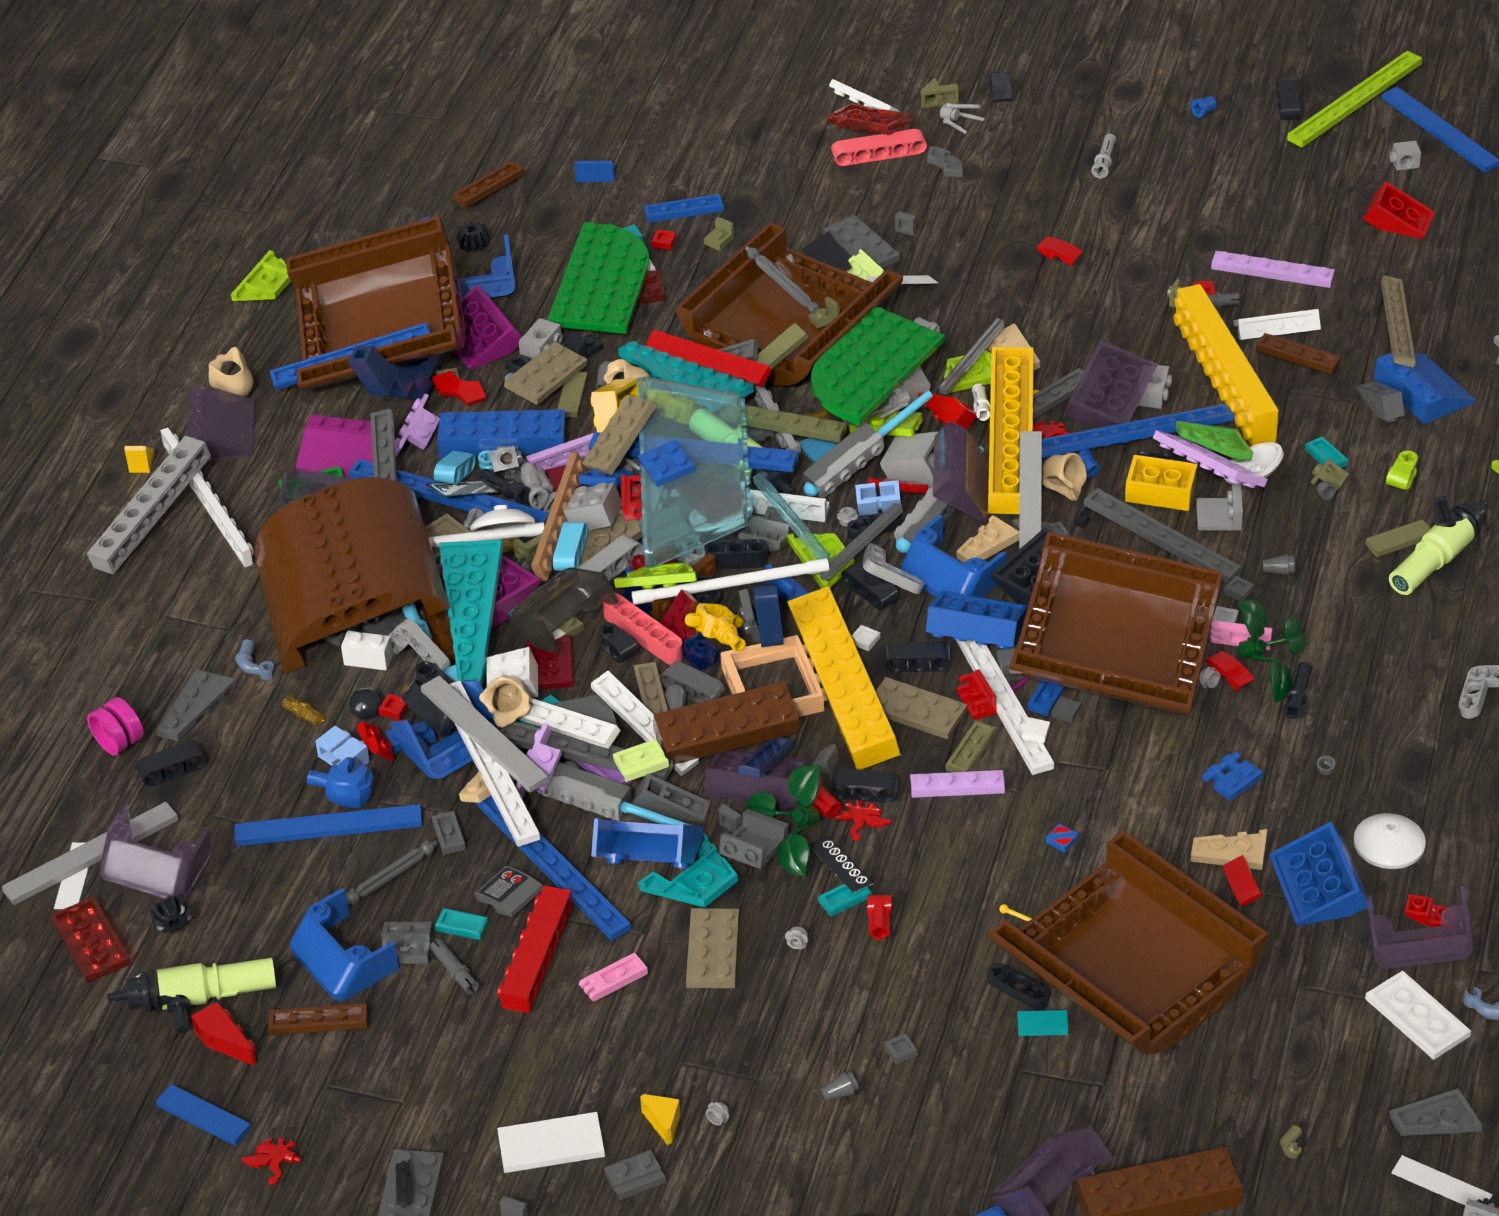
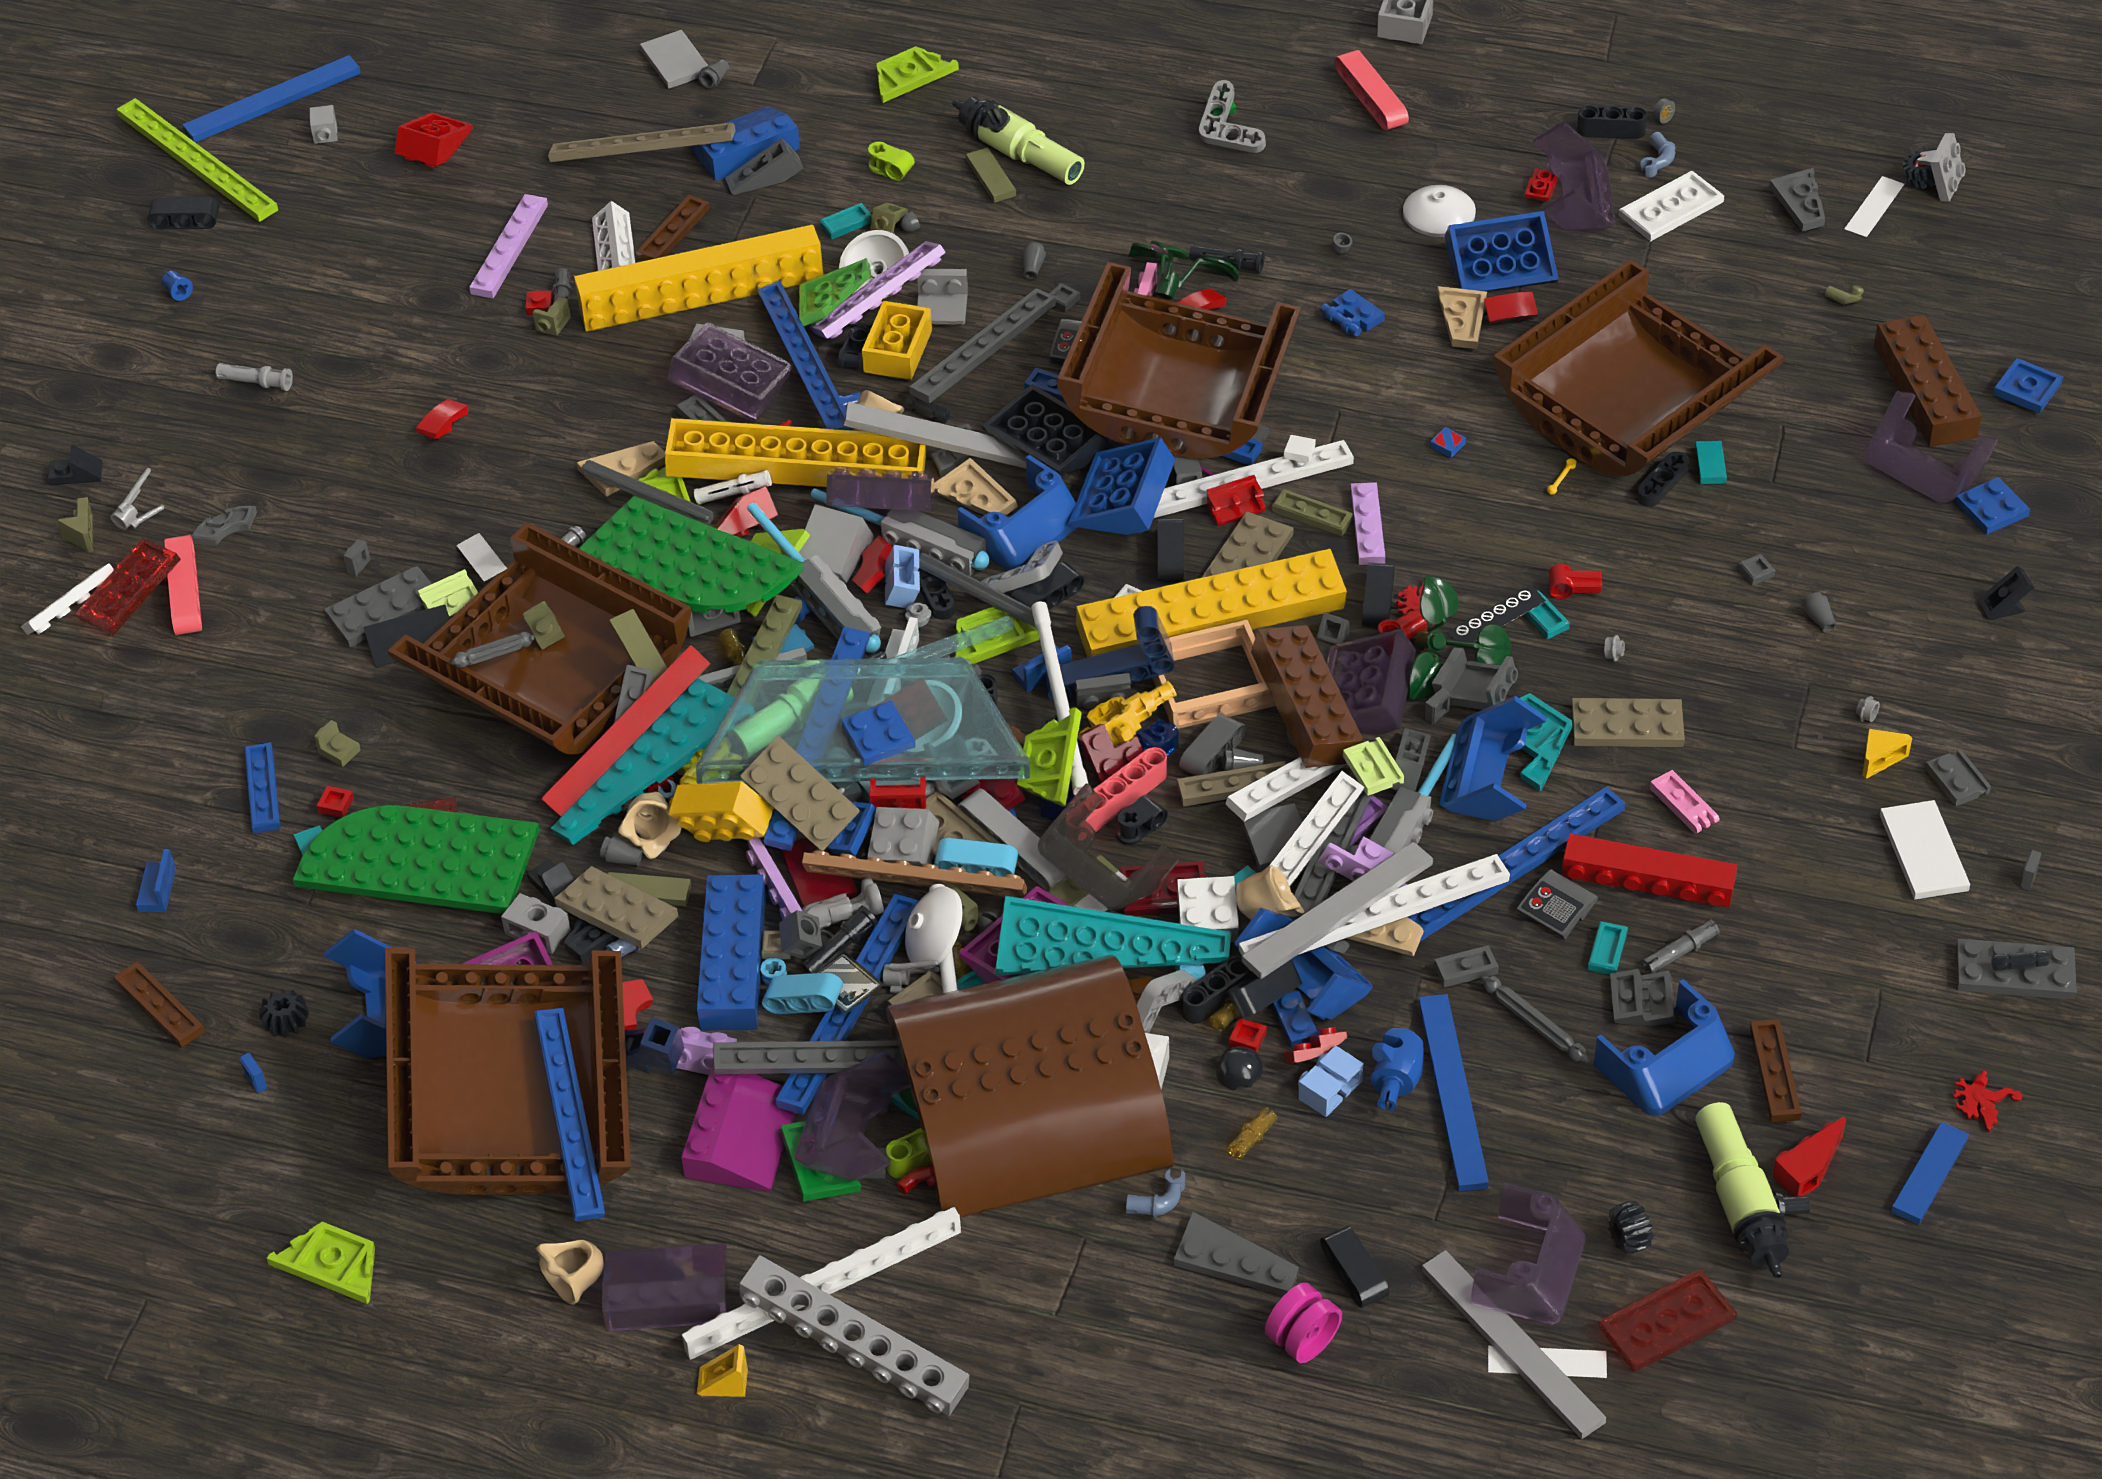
camera: 90 degrees left, 5 degrees up
dark blue tile [738,737,795,778] -> none

